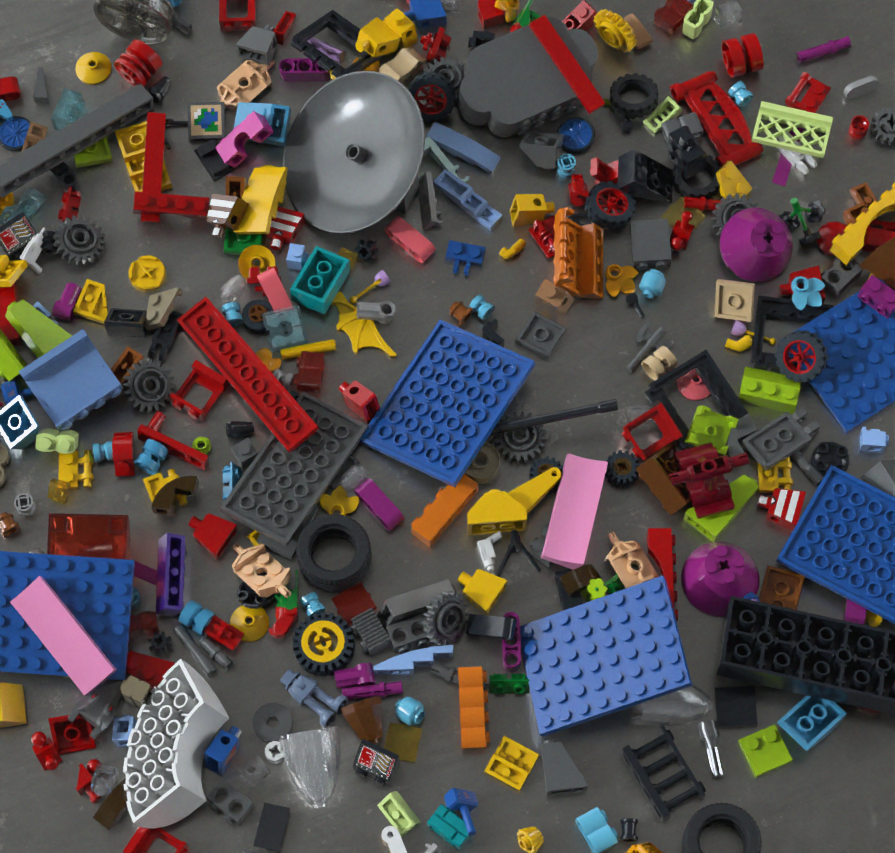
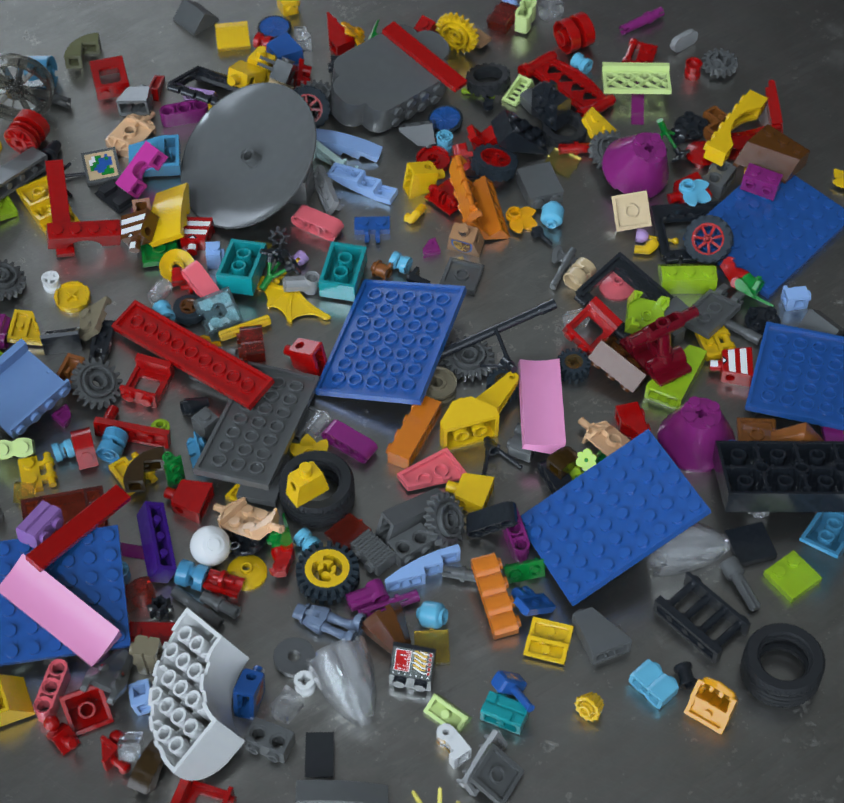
camera: 15 degrees left, 15 degrees down
white piece [477,531,502,575] -> none
red piece [670,211,695,251] -> none
white hinge [776,128,817,175] -> none
none -> medium lavender brick [15,500,64,548]
none -> red tile [25,484,131,572]
none -> coral beam [33,659,71,723]
none -> white wheel [41,271,61,294]
none -> magenta tile [51,403,72,429]
none -> green hinge [162,451,185,487]
none -> white brick [190,525,231,566]
none -> dark grey brick [257,55,297,85]
none -> black plant [259,247,301,291]
none -> yellow torso [286,461,329,508]
none -> teal brick [318,241,367,302]
none -> coral wing [397,447,467,491]
none -> red plate [416,146,450,172]
none -> magenta tile [423,237,441,258]
none -> black plant [480,327,517,373]
none -> blue hinge [511,586,556,616]
none -> black dish [674,111,708,140]
none -> animal [720,256,775,307]
none -> dark orange brick [771,422,824,441]

